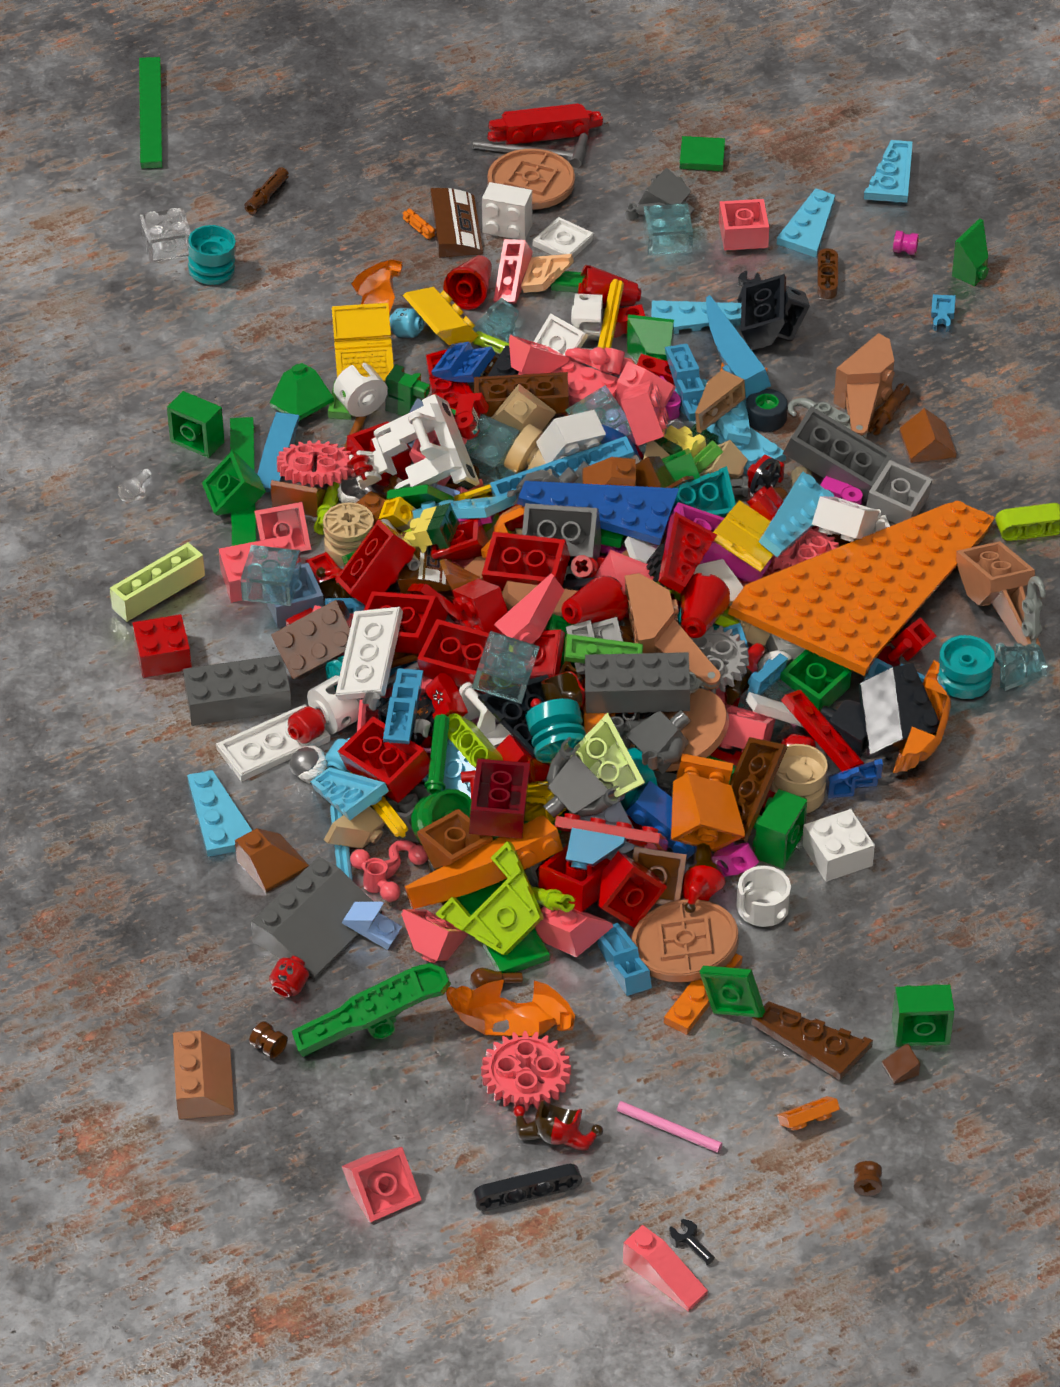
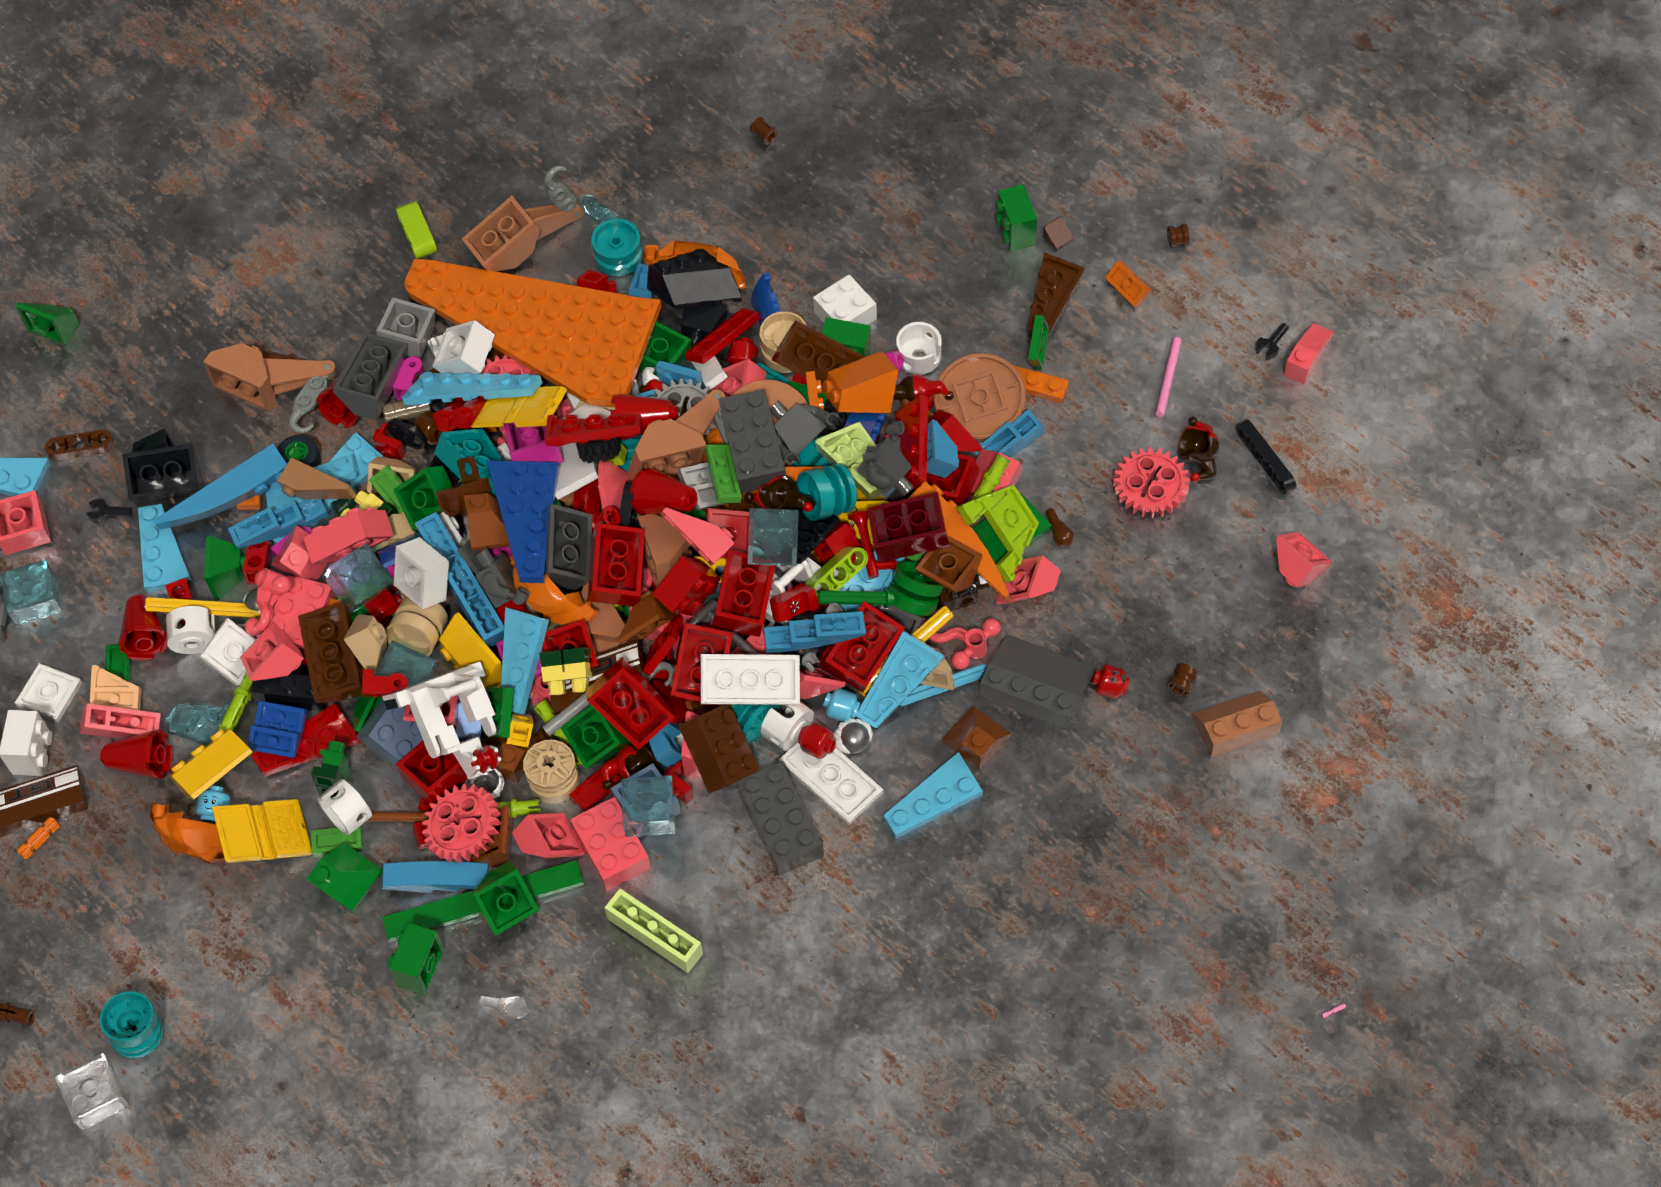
camera: 100 degrees left, 15 degrees up
red brick [132,614,192,678] -> none
green piece [292,963,451,1057] -> none
light blue slope [342,902,402,950] -> none
orange animal [446,980,575,1037] -> none
dark grey bush [730,476,748,498] -> none
dark pink wheel [893,230,919,256] -> none
dark orange slope [899,408,957,463] -> none
dark azure plate [931,294,956,332] -> none

